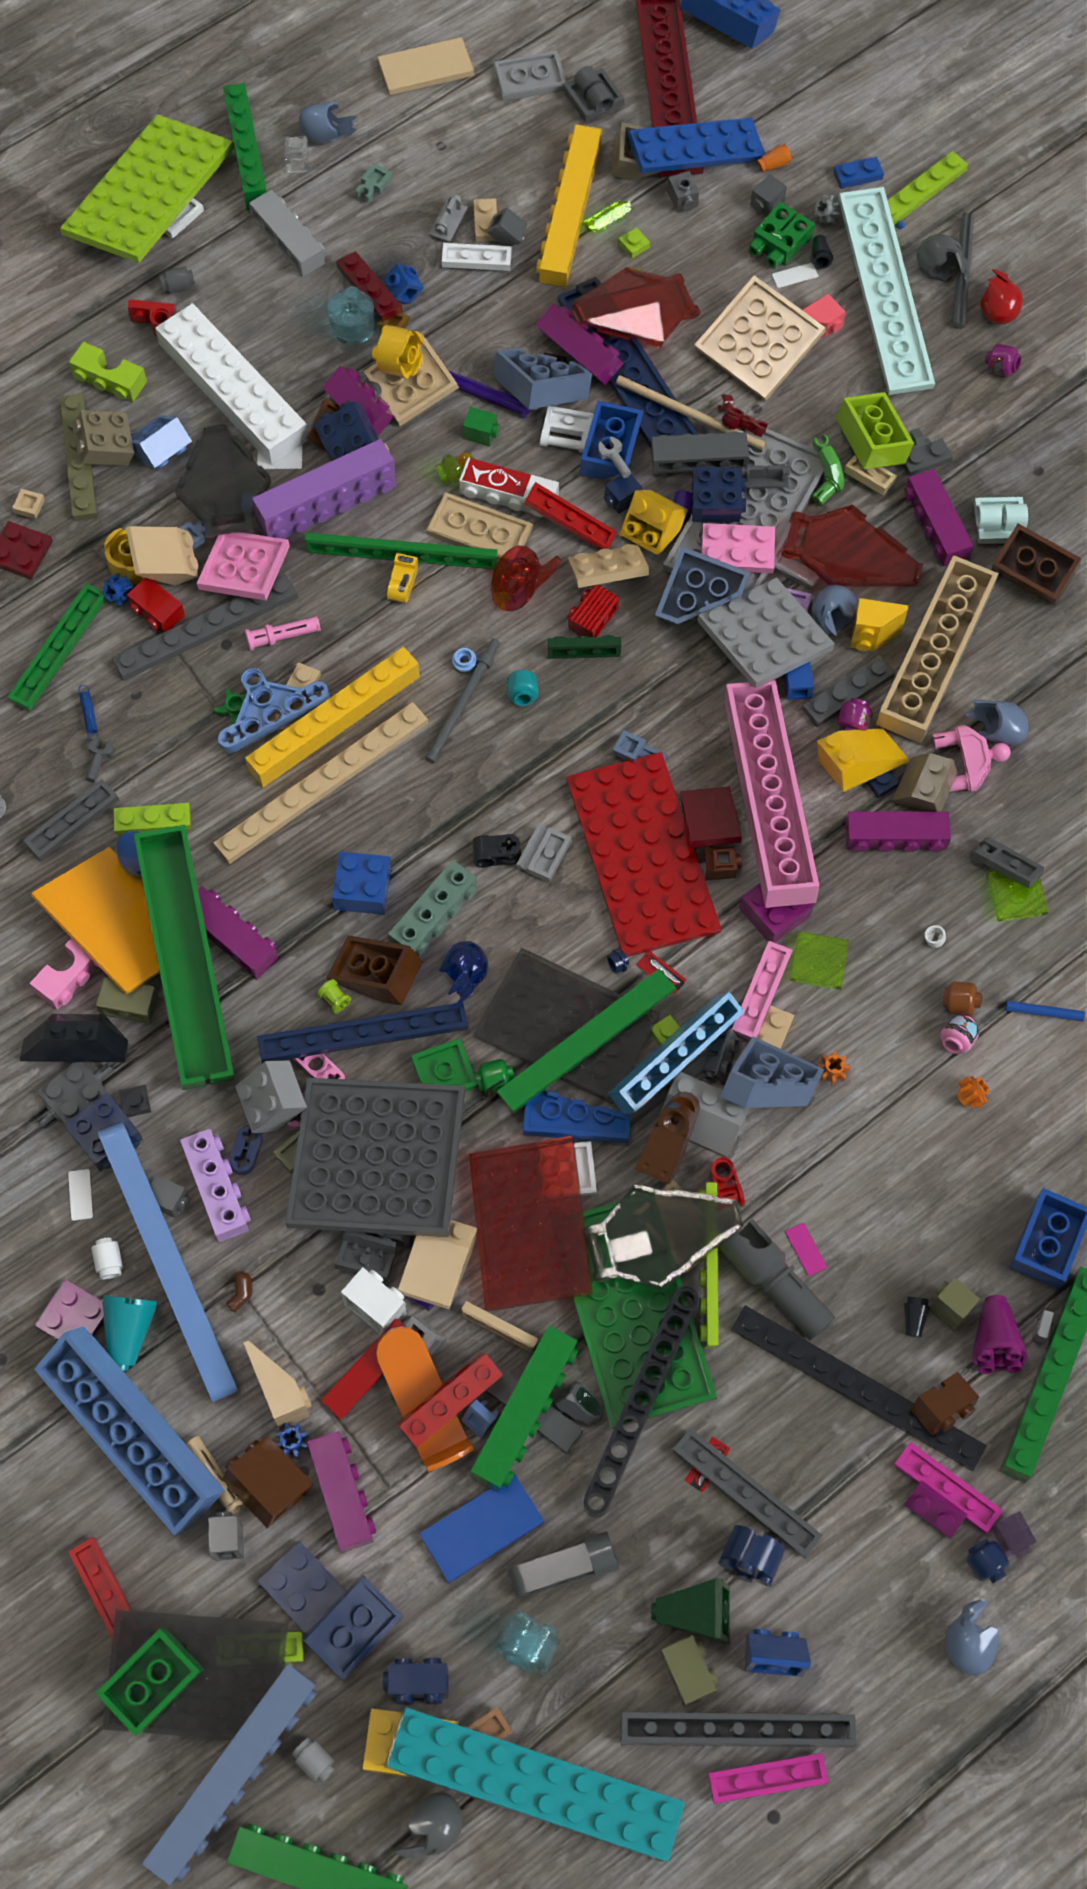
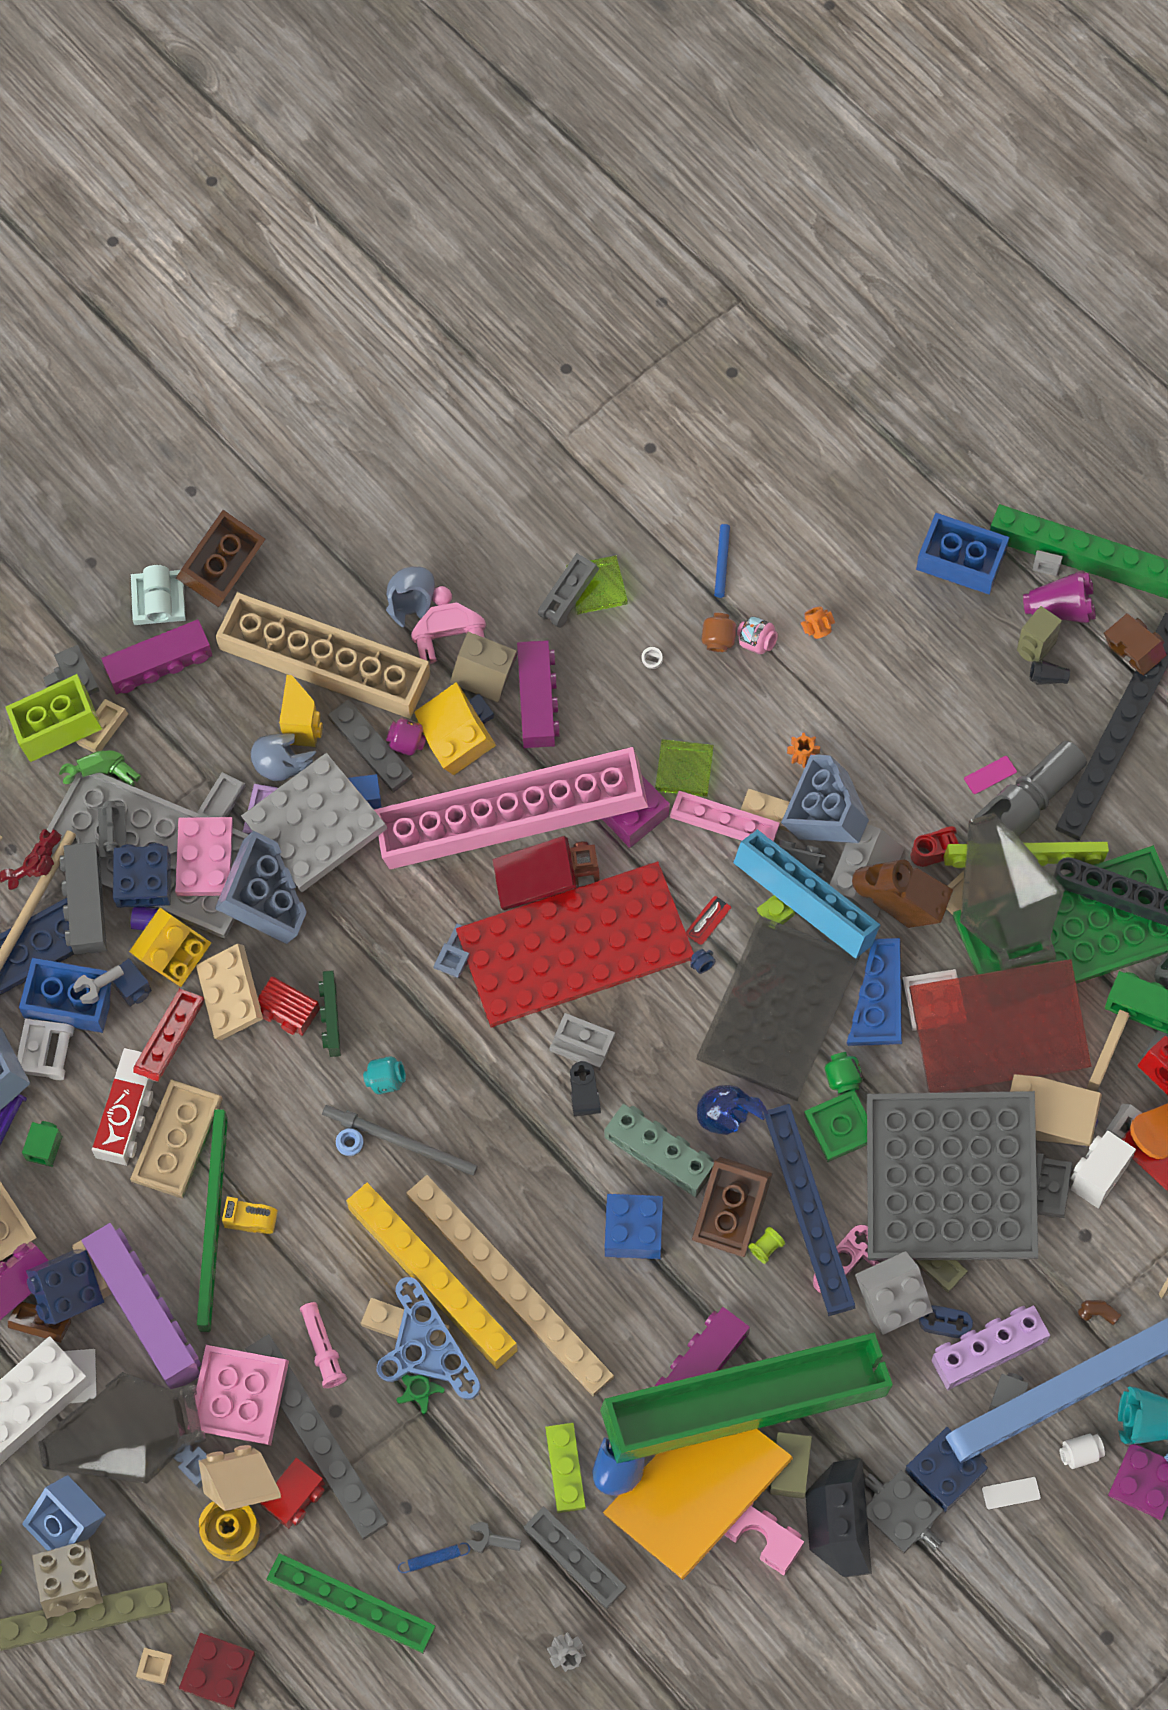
camera: 90 degrees left, 0 degrees up
blue gear [103,573,133,606] -> none
black plate [119,1085,151,1117] -> none
clear neon green animal [435,452,474,483] -> none
clear red piece [491,545,561,612] -> none
green tile [497,969,676,1113] -> none
clear red windscreen [781,504,923,587] -> none

